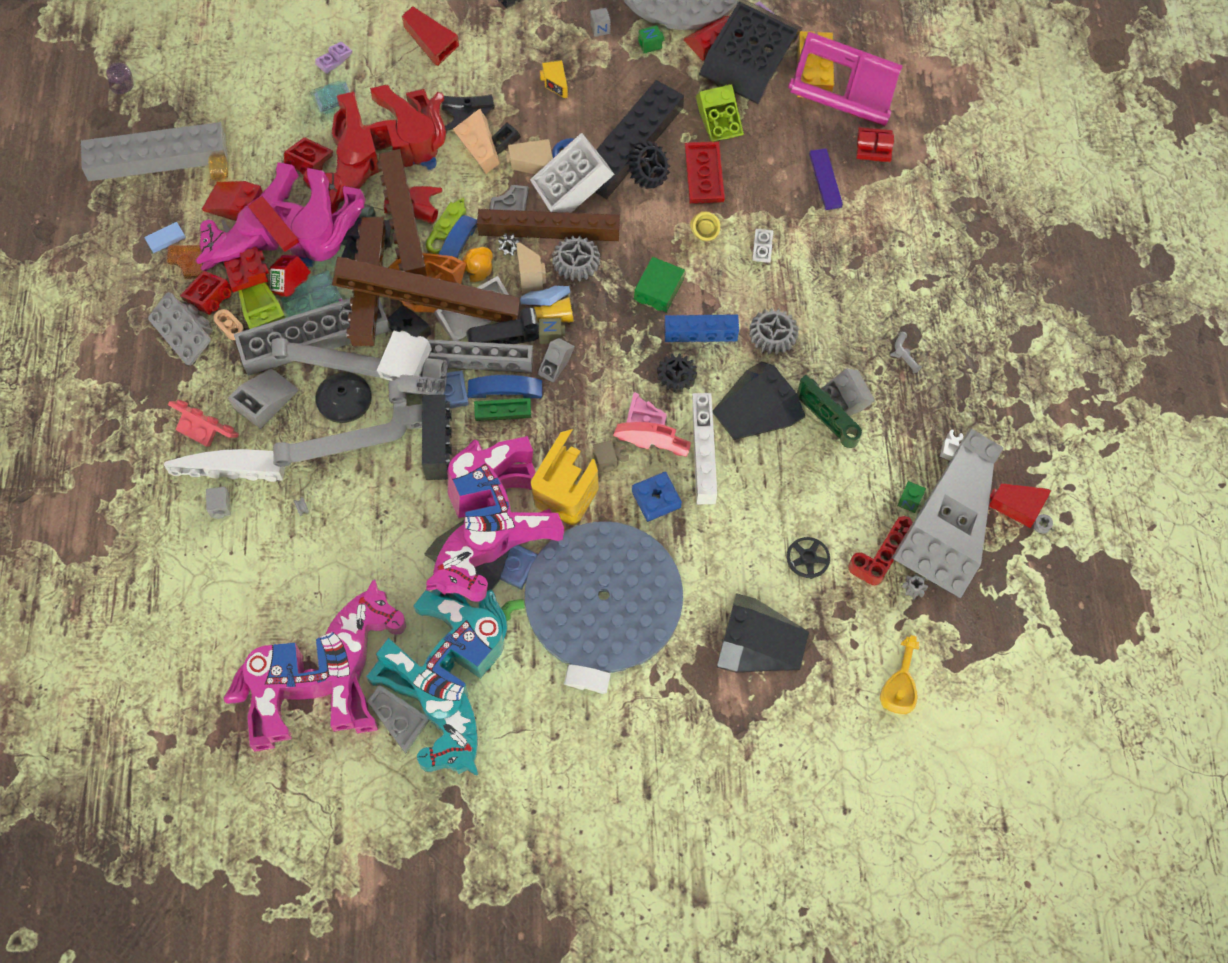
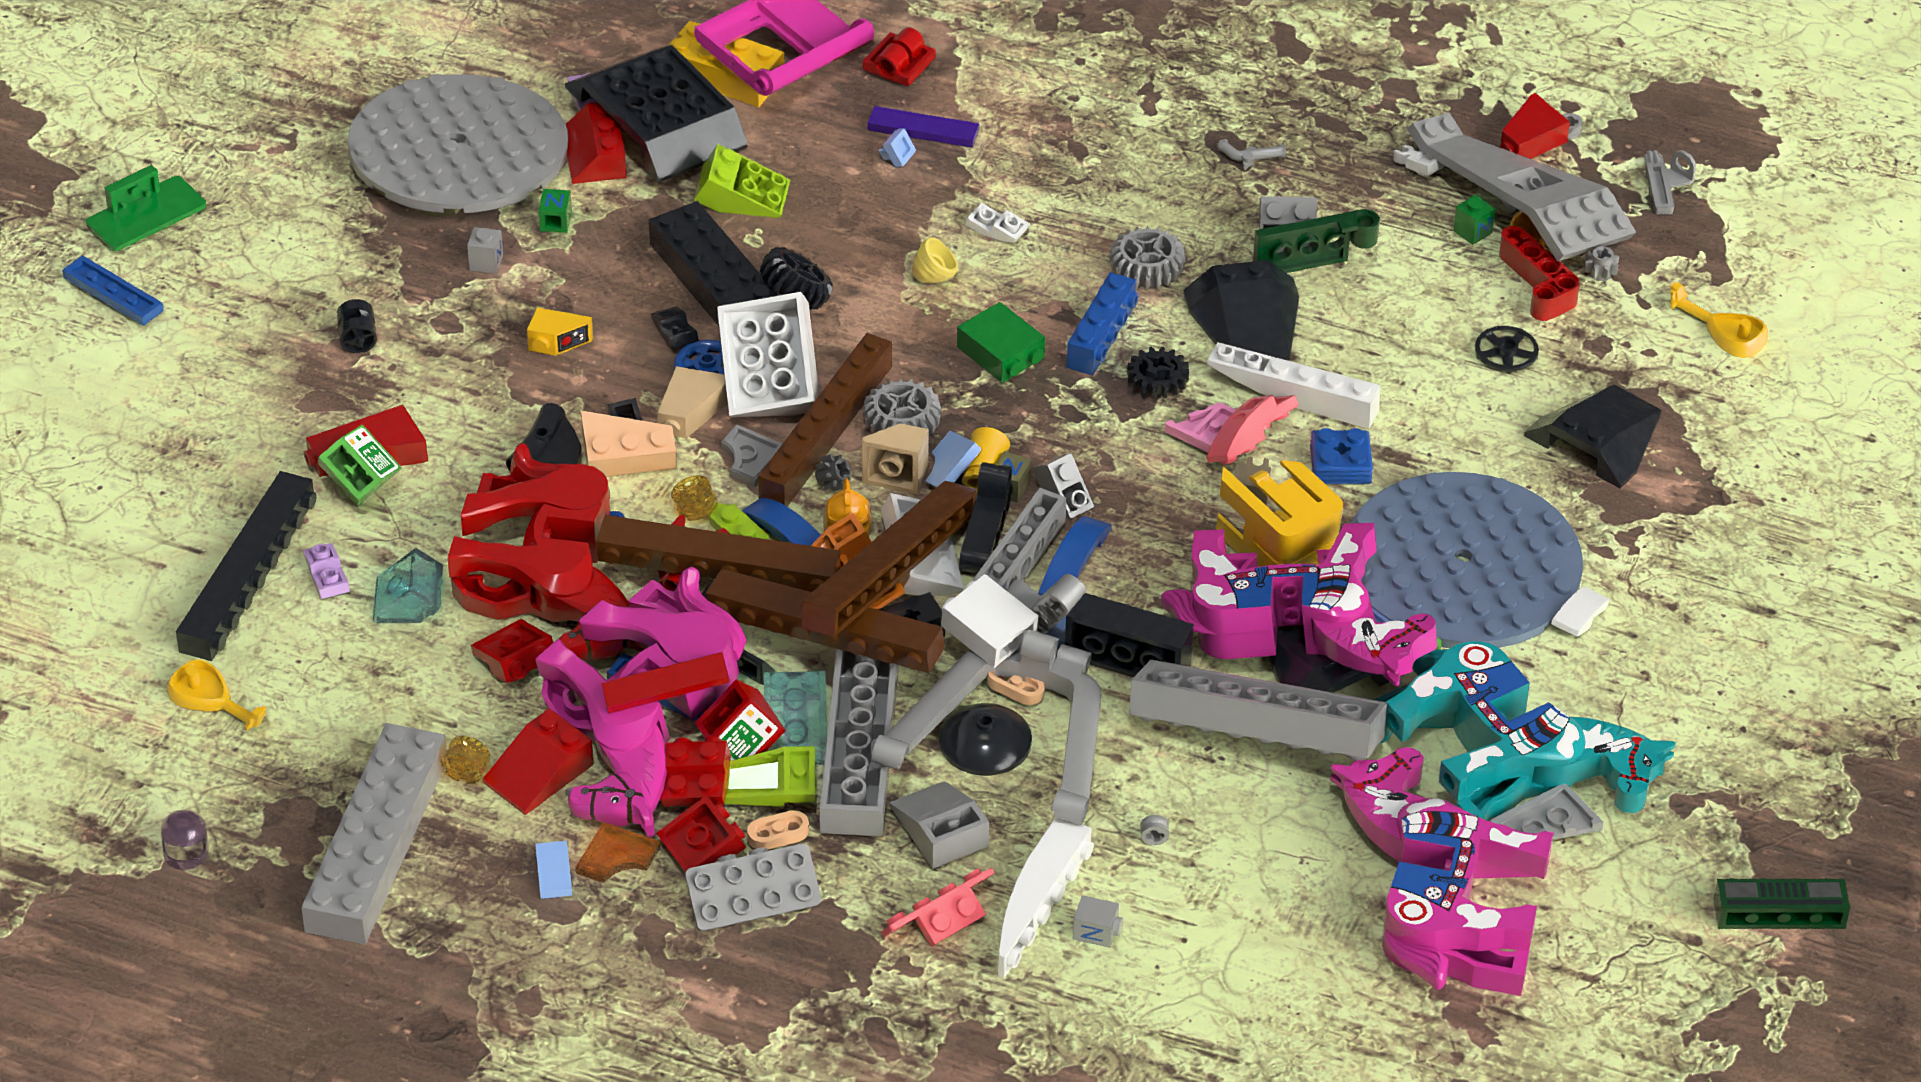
camera: 65 degrees left, 20 degrees down
green plate [474,398,532,421] -> none
red plate [685,141,725,204] -> none
none -> yellow piece [166,659,267,731]
none -> black brick [176,471,317,661]
none -> bright green slope [318,425,402,507]
none -> black slope [651,306,699,348]
none -> clear yellow wheel [671,475,718,521]
none -> light blue tile [879,128,916,167]
none -> light nougat plate [987,671,1045,705]
none -> light grey brick [1129,660,1387,760]
none -> light grey piece [1644,150,1696,215]
none -> dark green brick [1713,878,1850,929]

